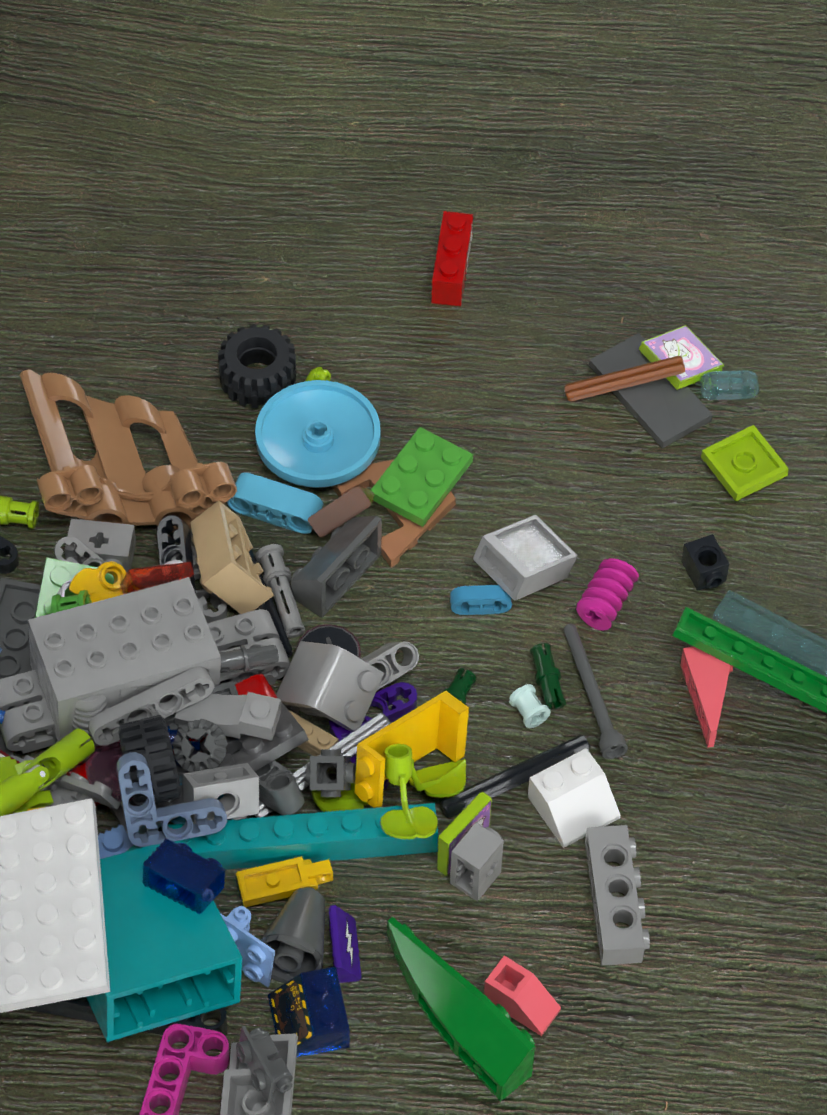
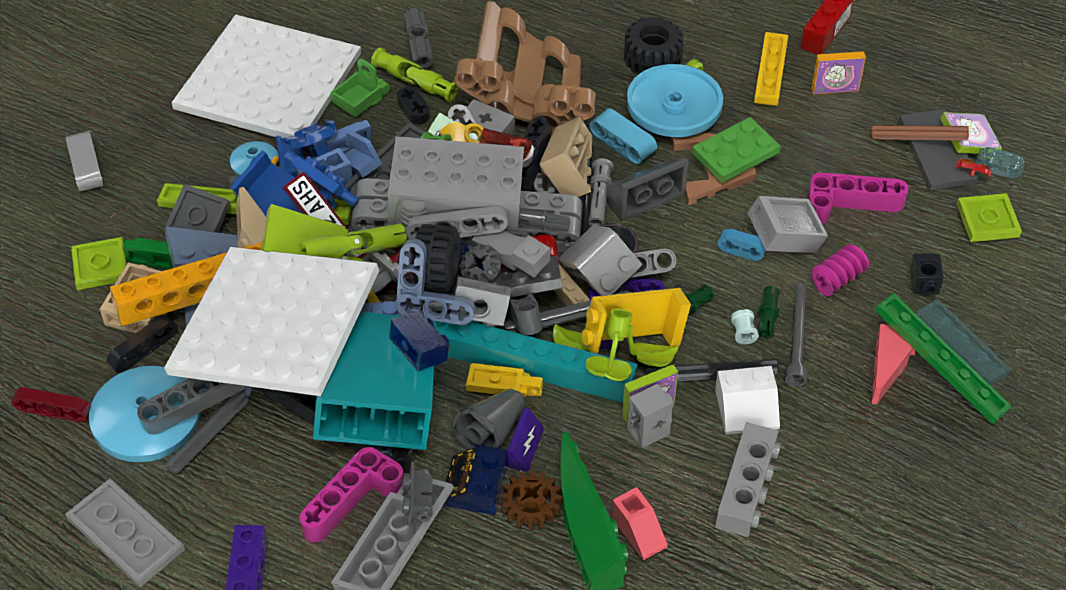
camera: 25 degrees right, 5 degrees down
light blue hinge [220,906,275,988] -> none
dark grey brick [306,749,356,797] -> none
reddish brown slope [308,486,375,537] -> none
none -> reddish brown gear [501,470,563,530]
none -> yellow plate [754,32,788,106]
none -> dark pink beam [808,173,909,224]
none -> tile [811,52,866,95]
none -> red piece [956,159,992,178]

